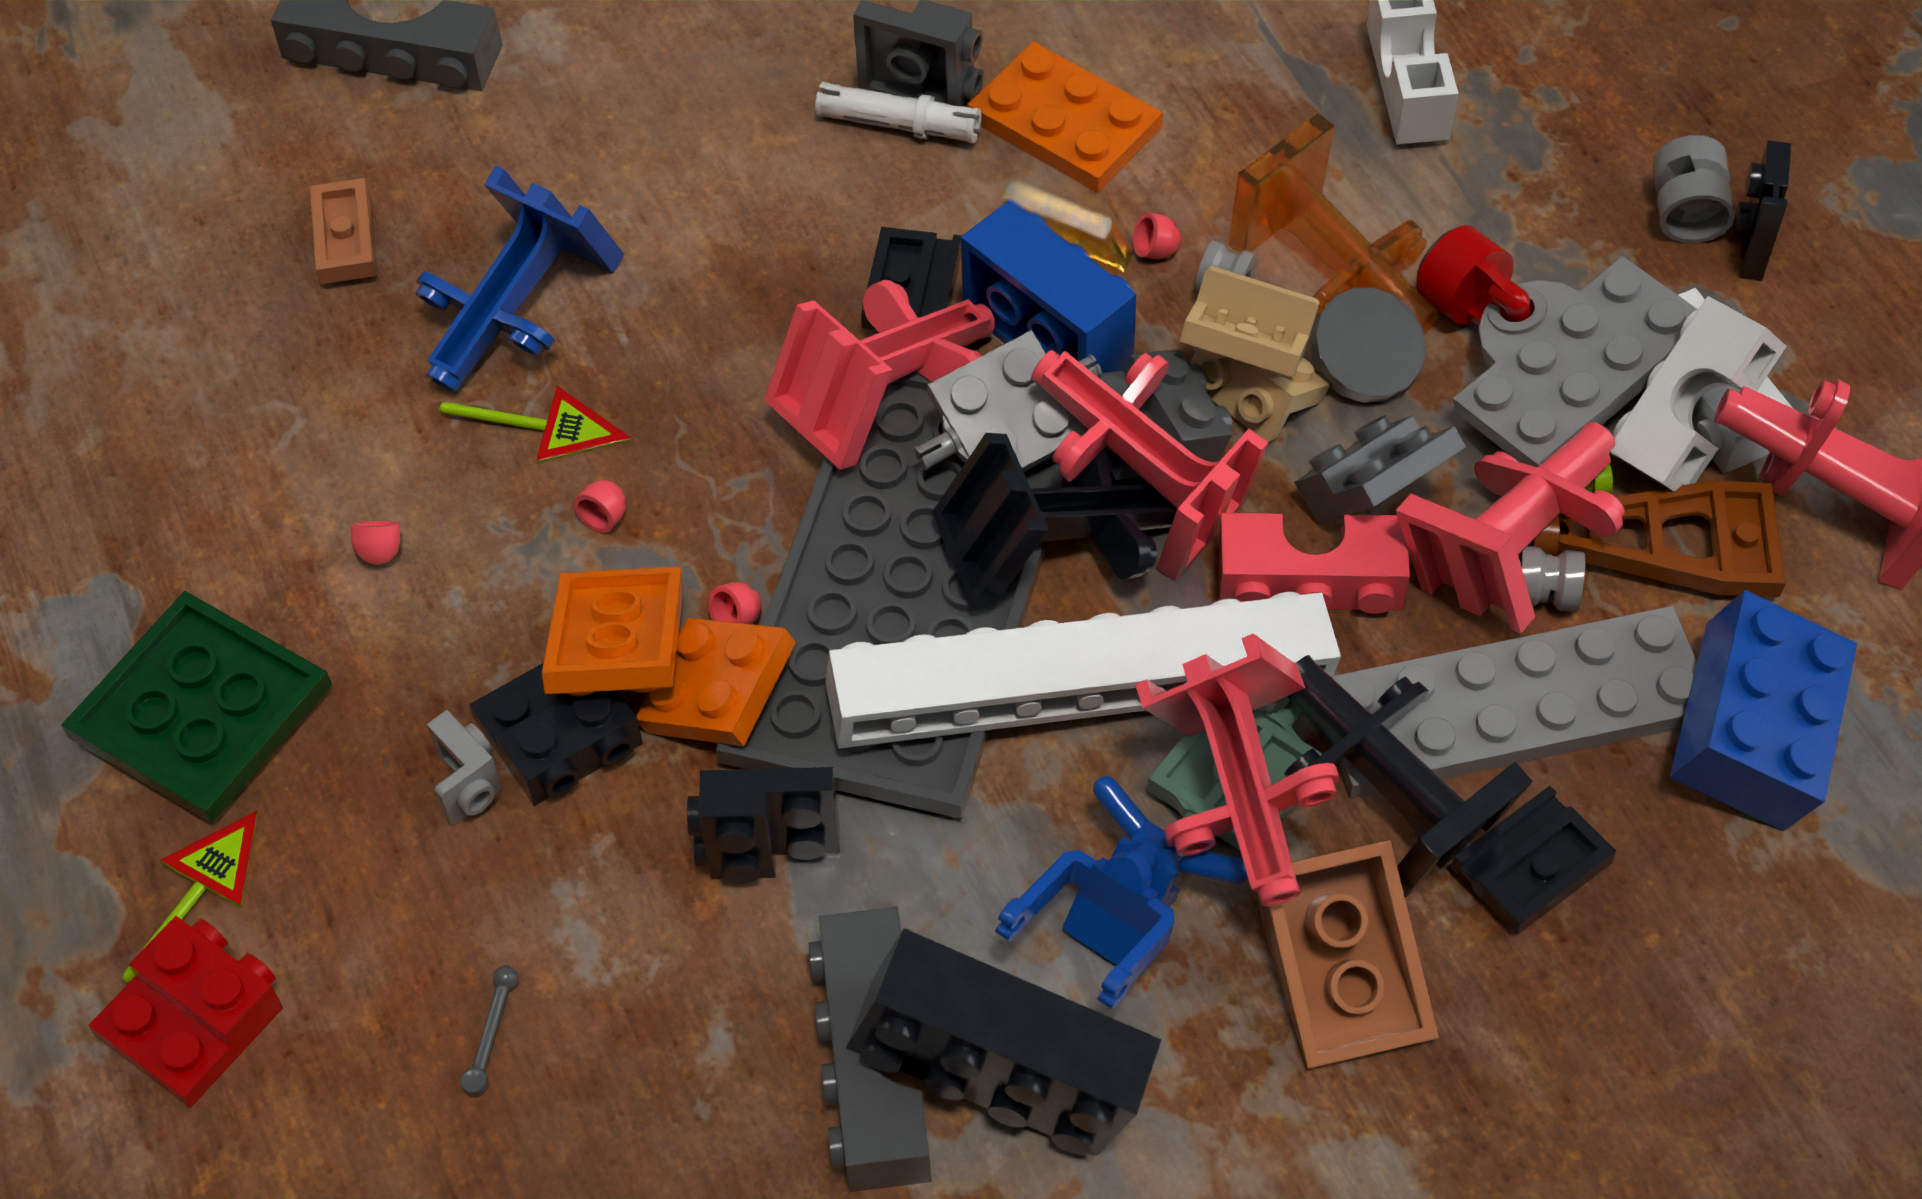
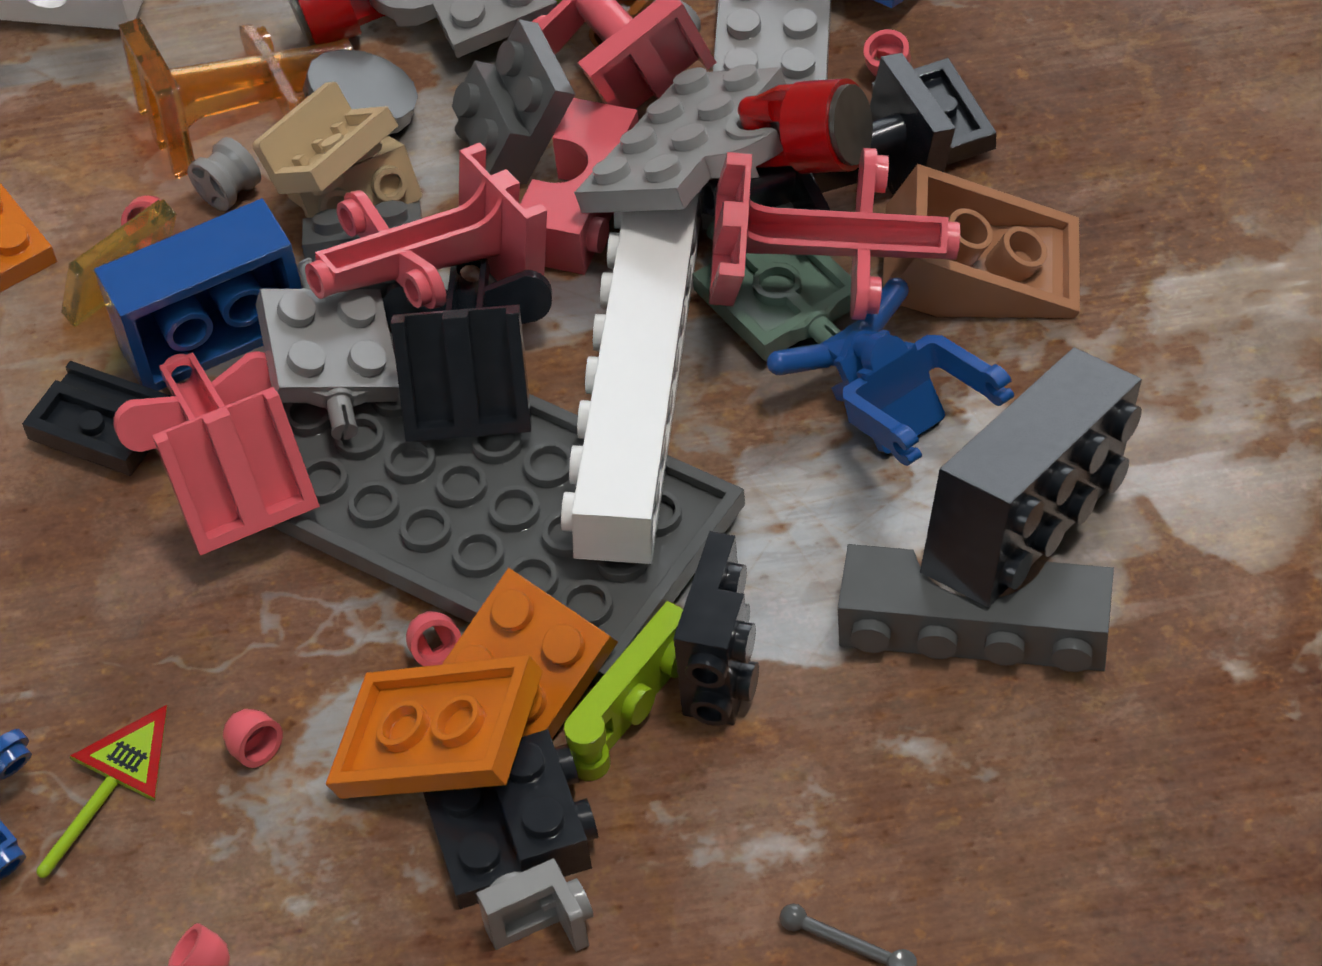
camera: 70 degrees left, 5 degrees down
none -> lime plate [564,600,683,781]
none -> light grey plate [574,64,873,213]
none -> coral hinge [864,29,911,77]

